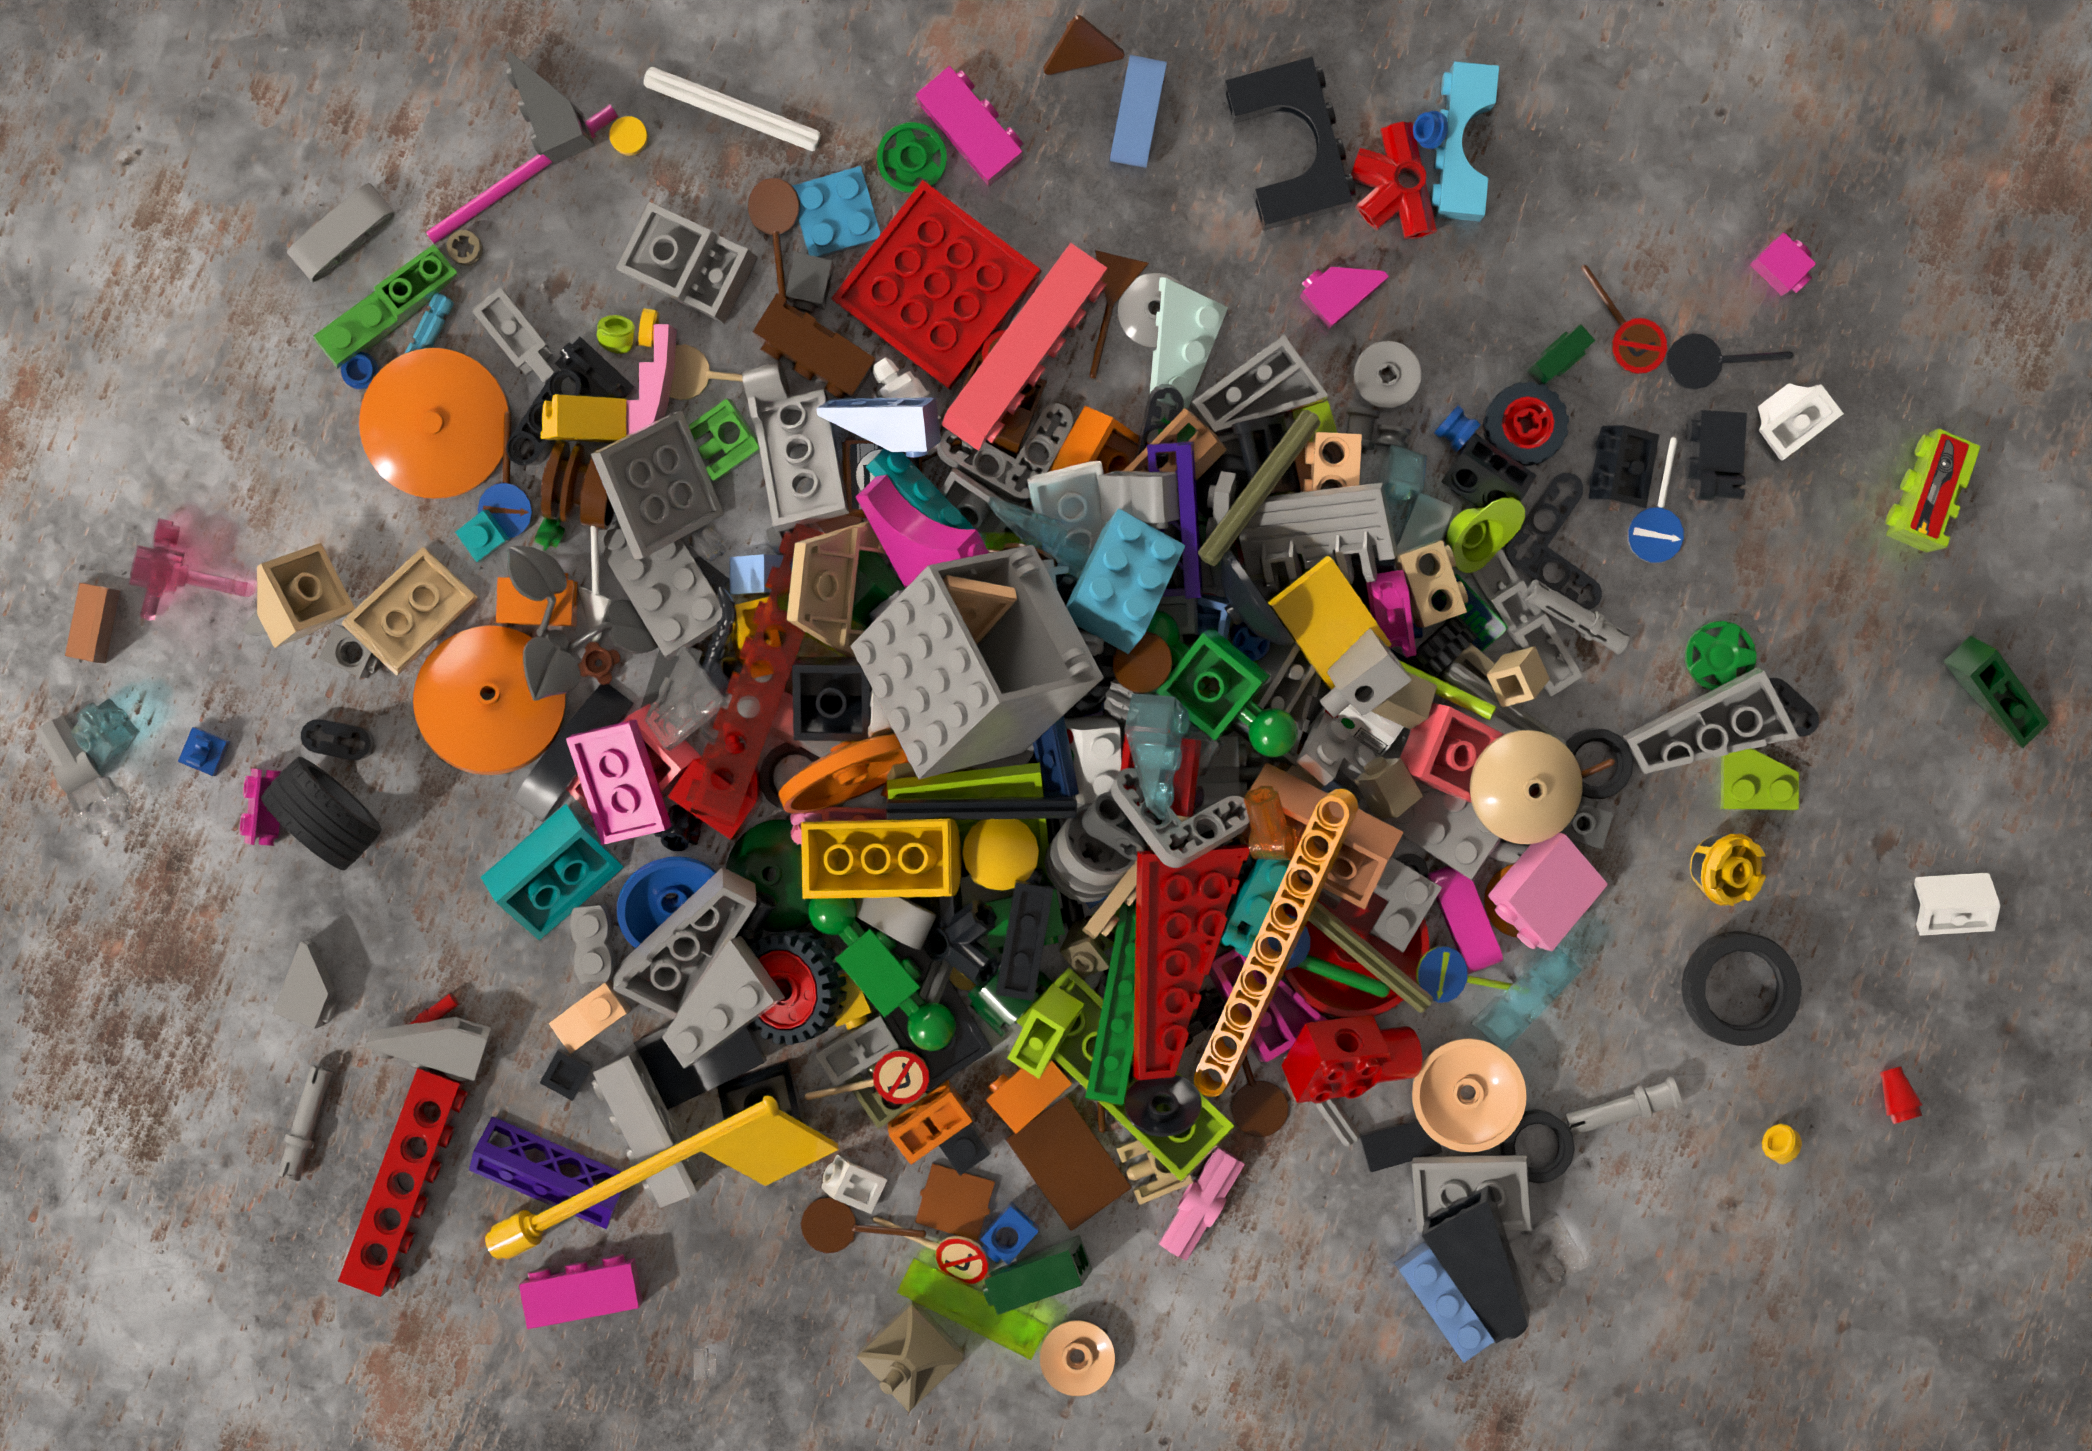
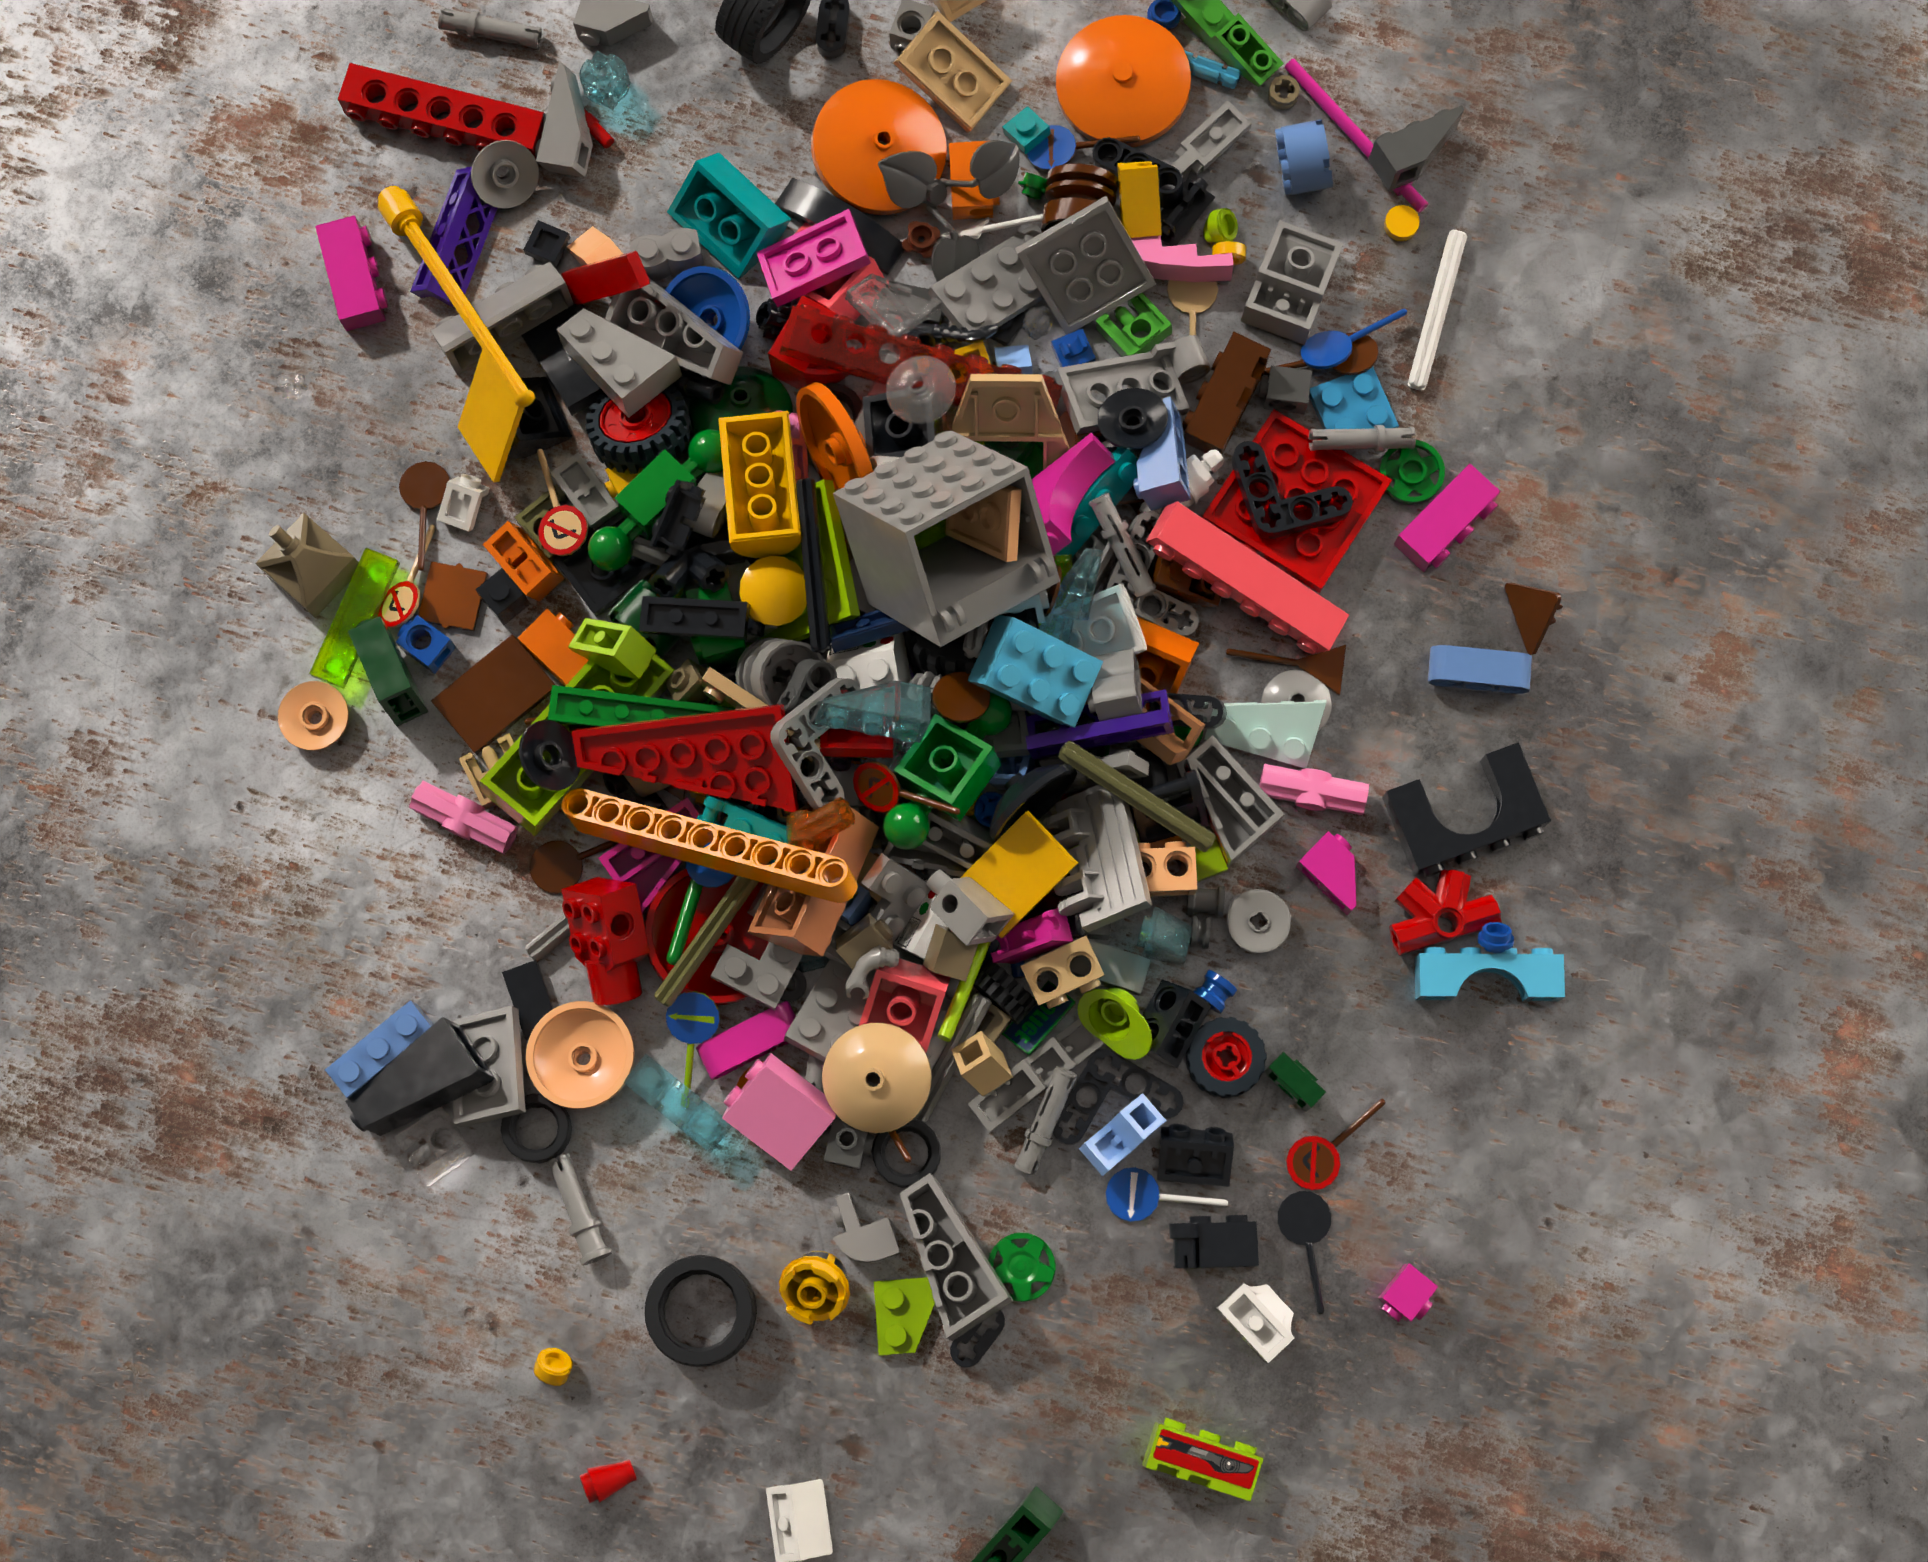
camera: 85 degrees right, 10 degrees down
none -> light grey dish [471,140,539,208]
none -> red tile [561,250,650,305]
none -> clear light blue brick [579,51,631,111]
none -> black hinge [649,479,706,556]
none -> light grey brick [831,1192,901,1263]
none -> light grey piece [845,945,899,1000]
none -> piece [853,761,960,815]
none -> clear dish [886,356,956,424]
none -> blue tile [1051,328,1096,367]
none -> light blue brick [1079,1093,1166,1176]
none -> light grey pin [1089,493,1156,597]
none -> black dish [1098,388,1168,449]
none -> black beam [1231,441,1353,539]
none -> bright pink piece [1259,764,1369,816]
none -> medium blue brick [1275,119,1333,195]
none -> blue piece [1301,309,1407,369]
none -> light grey pin [1309,425,1416,452]

